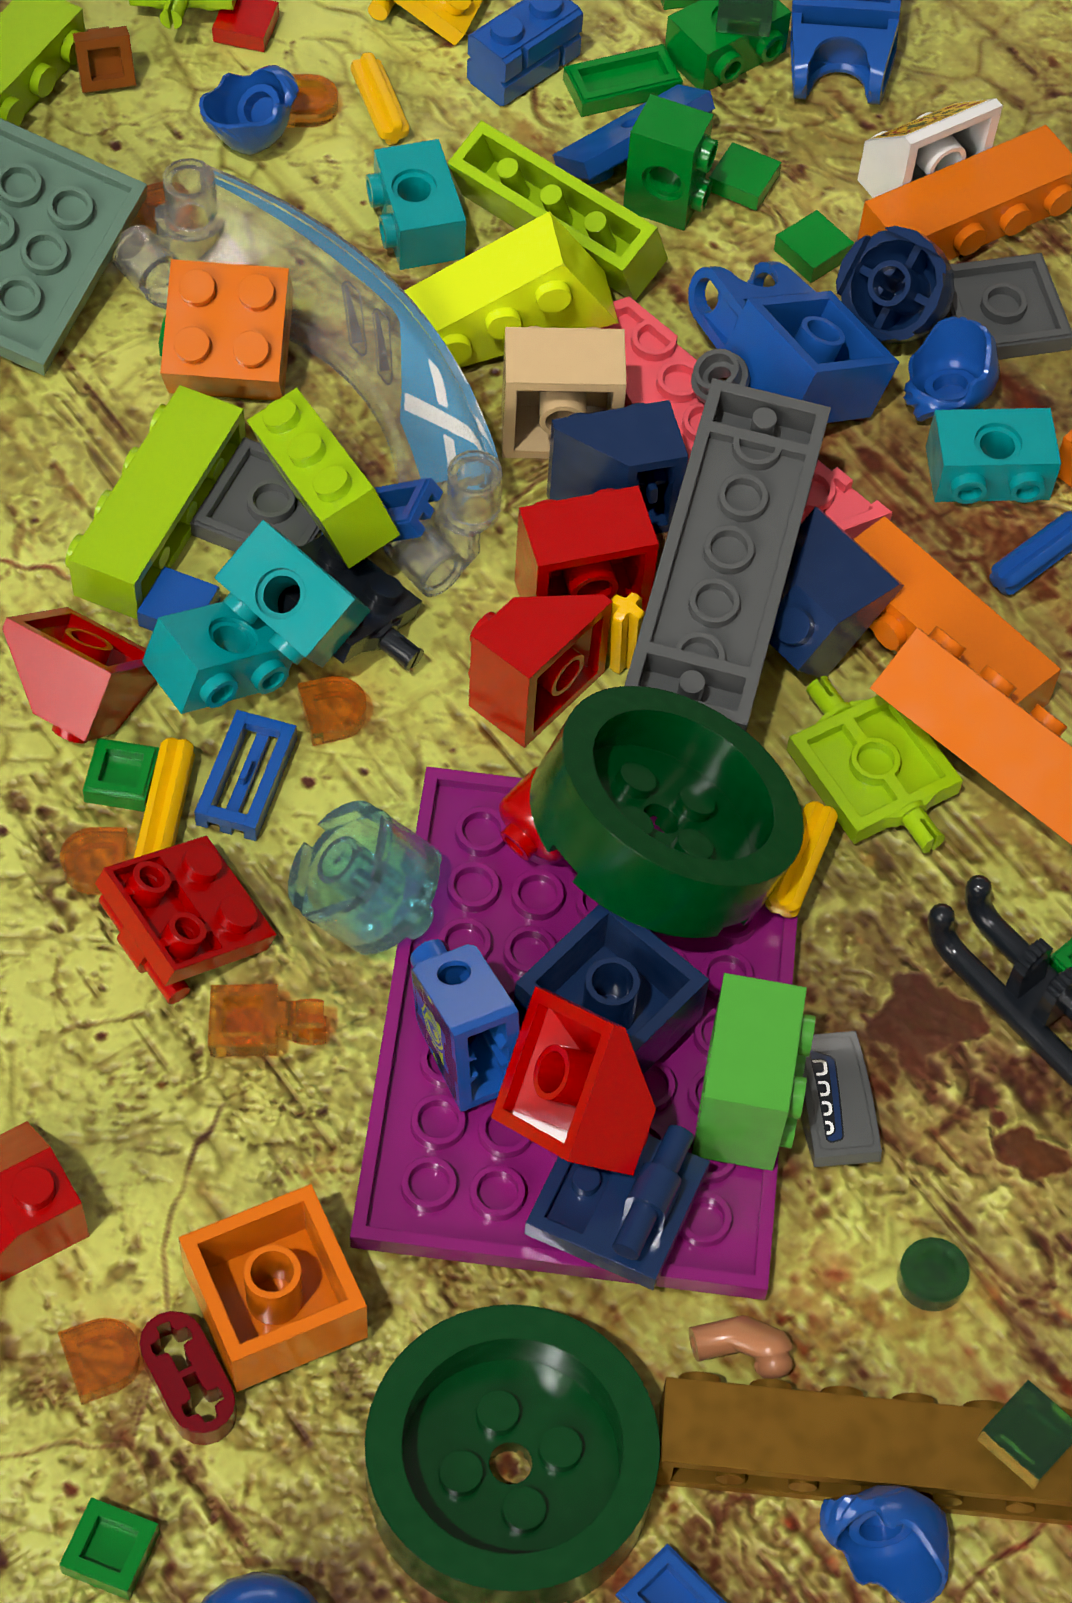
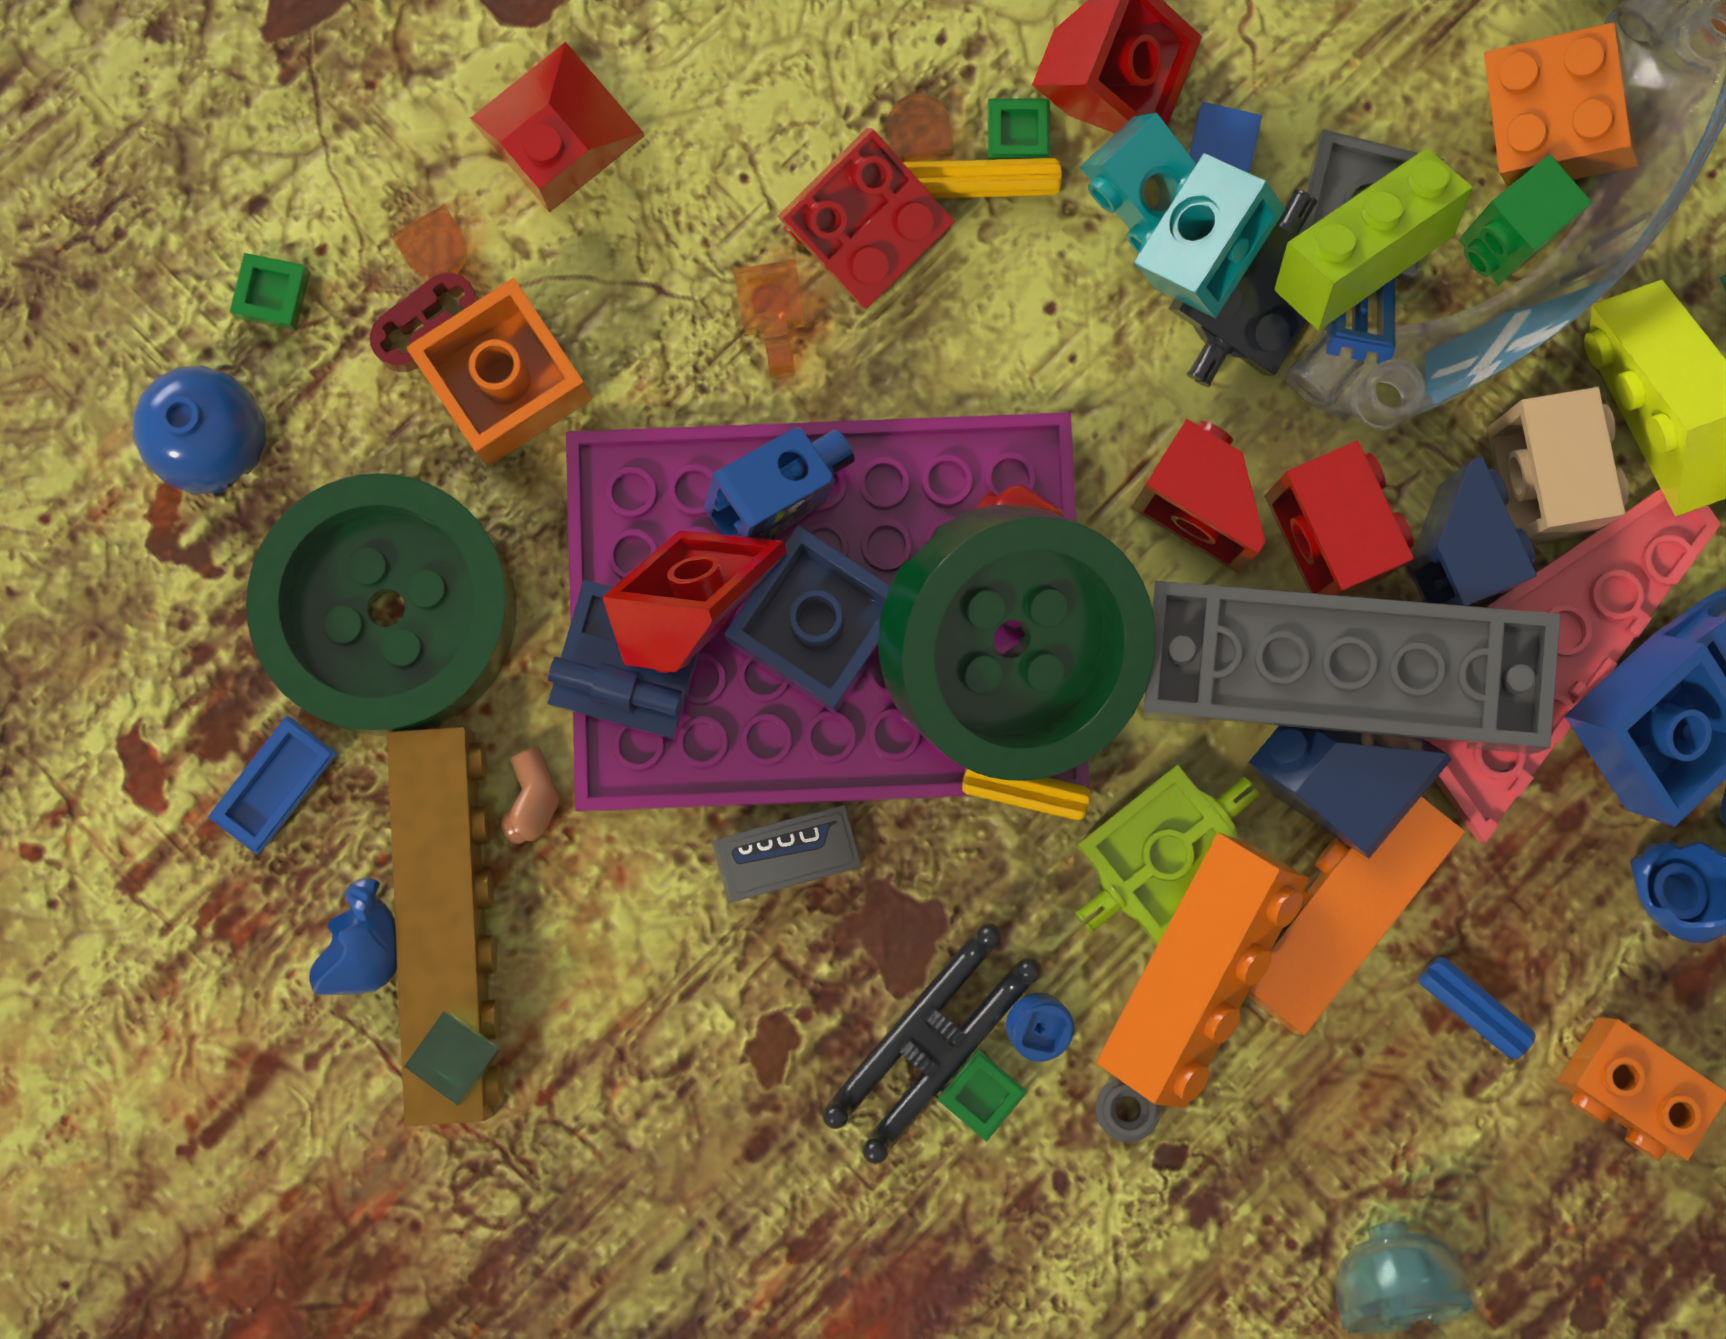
camera: 85 degrees right, 25 degrees up
lime brick [65,385,246,620] -> none
blue tile [194,710,297,841] -> none
clear light blue brick [288,801,442,955] -> none
clear orange tile [297,676,367,746] -> none
yellow axle [607,592,645,674] -> none
dark grey plate [691,349,750,404] -> none
bright green brick [692,973,816,1171] -> none
clear green tile [897,1237,970,1312] -> none
teal brick [926,408,1061,504] -> none
none -> blue tile [1006,993,1074,1062]
none -> green brick [1458,154,1593,286]

